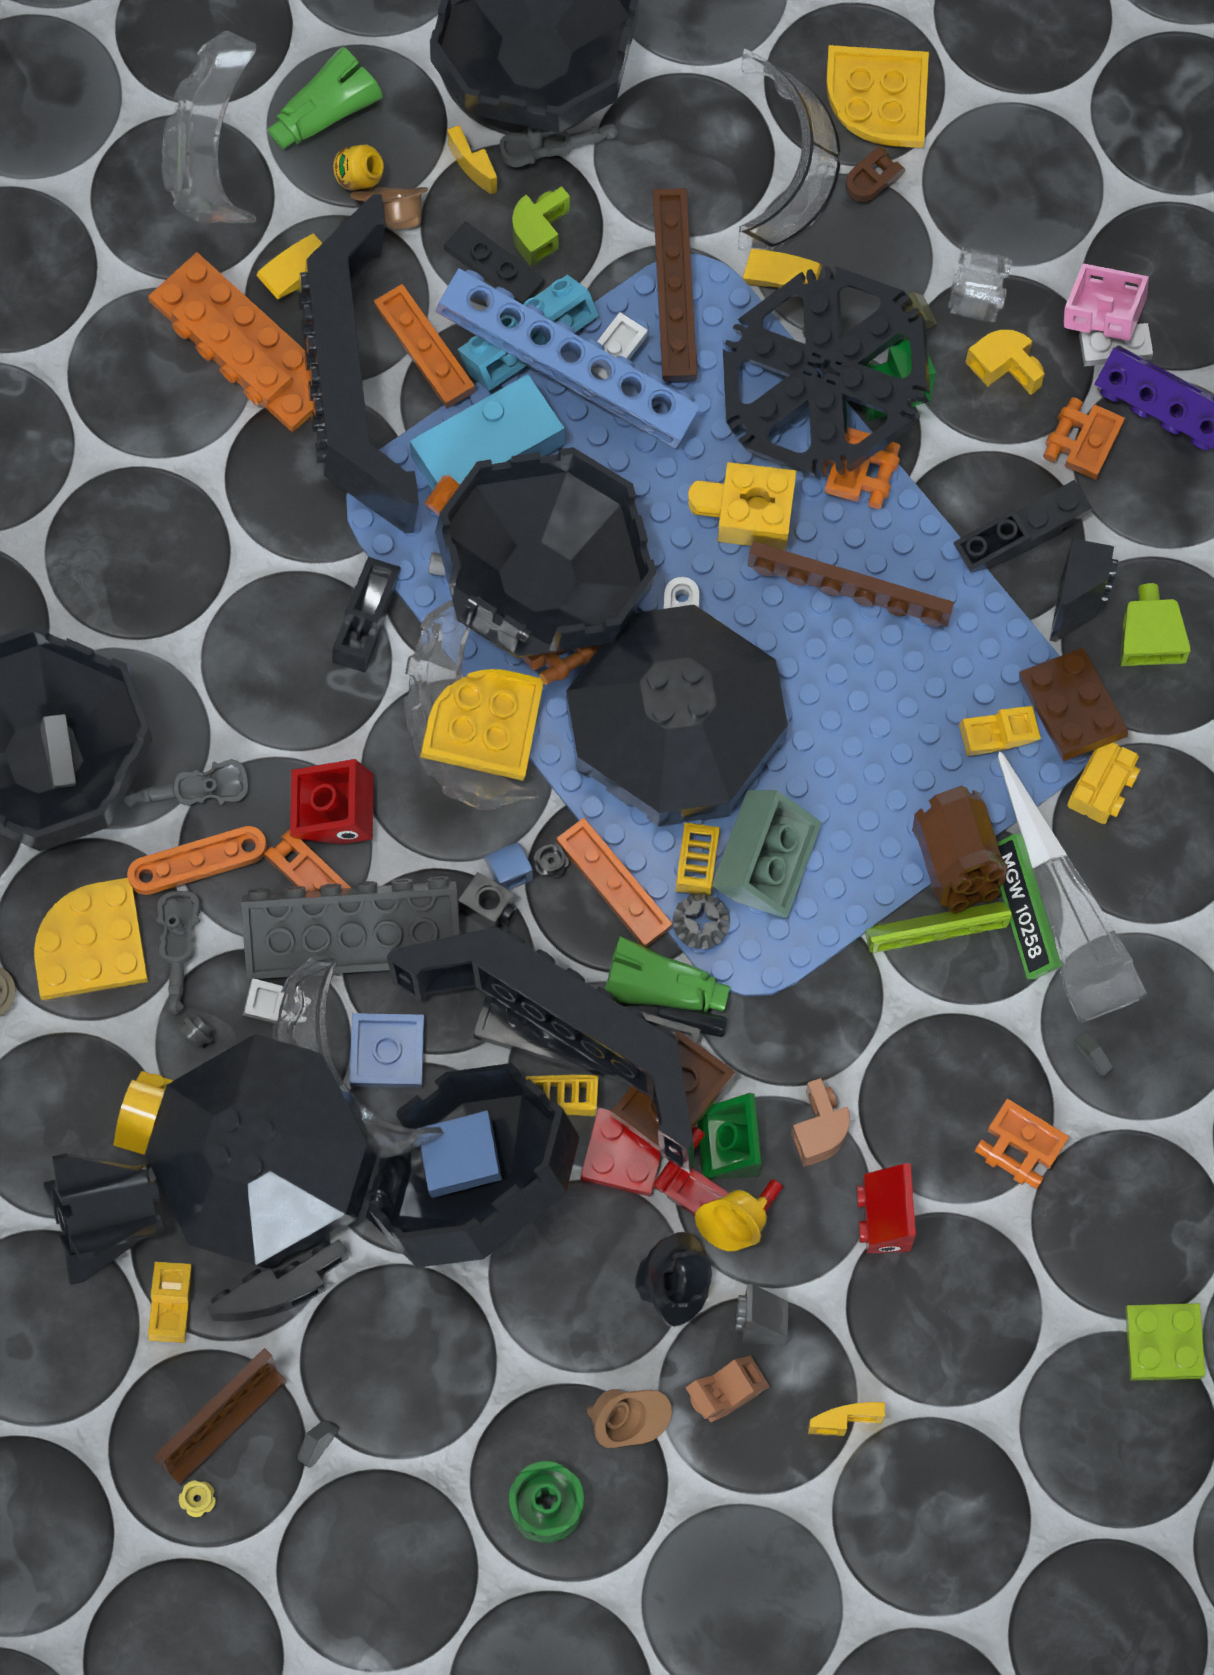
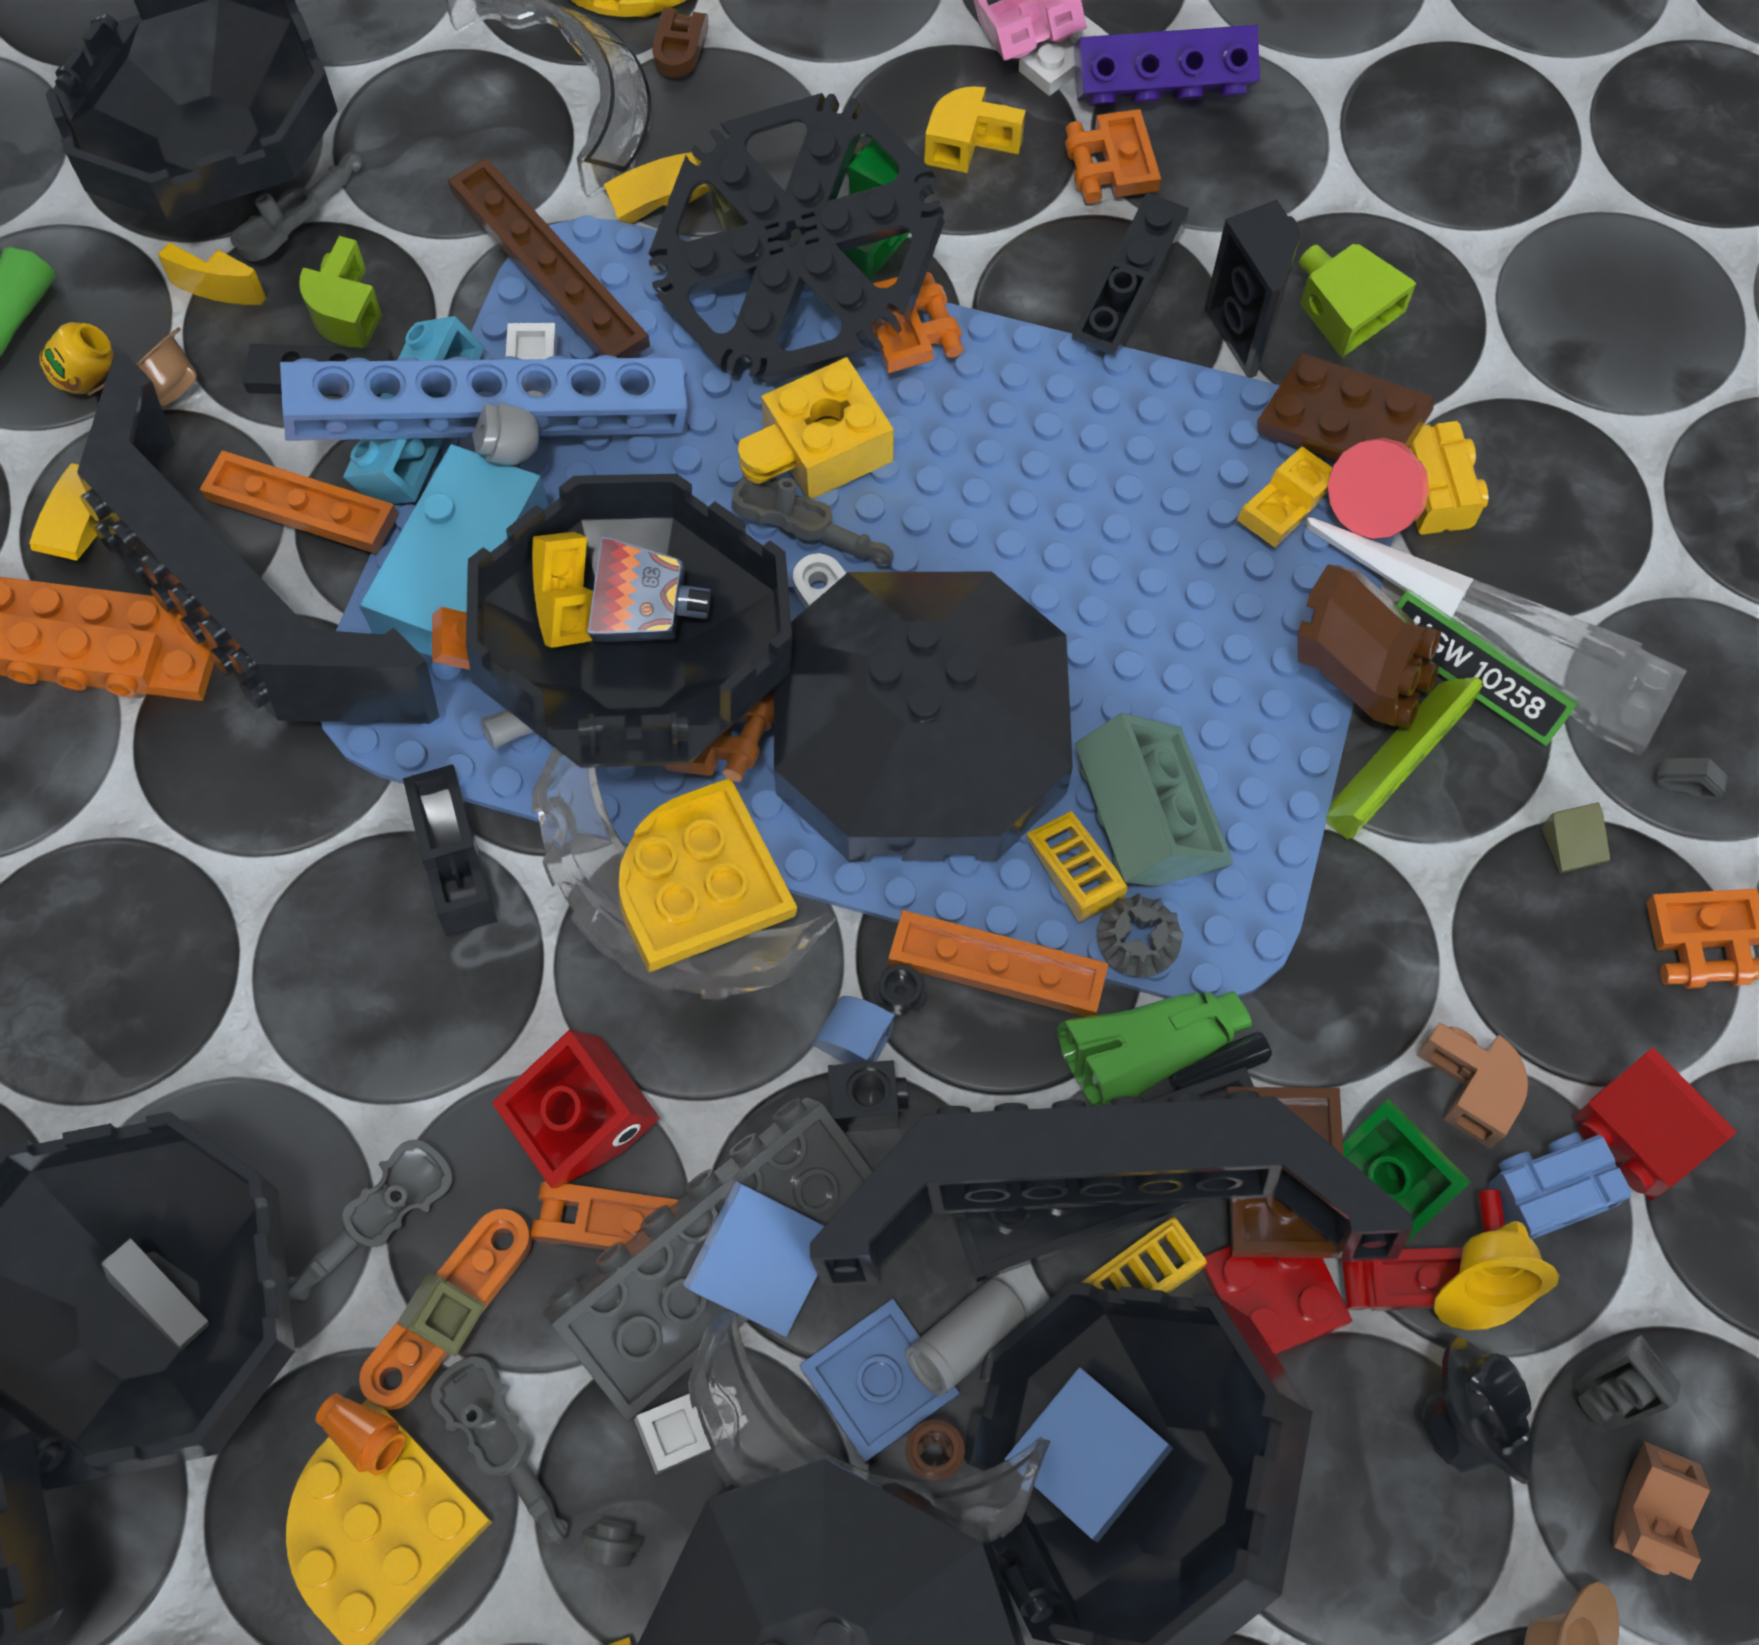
camera: 35 degrees left, 5 degrees down
reddish brown plate [748,541,954,627] -> none
clear brick [948,246,1012,322] -> none
none -> orange cone [315,1393,406,1475]
none -> olive slope [398,1274,486,1357]
none -> light grey piece [472,403,540,466]
none -> yellow slope [532,532,593,648]
none -> torso [588,537,711,642]
none -> medium blue tile [683,1181,825,1337]
none -> dark grey piece [731,477,894,566]
none -> light grey pin [905,1279,1027,1396]
none -> reddish brown cone [905,1419,965,1481]
none -> coral tile [1328,438,1429,539]
none -> medium blue brick [1488,1132,1632,1239]
none -> olive slope [1541,802,1610,874]

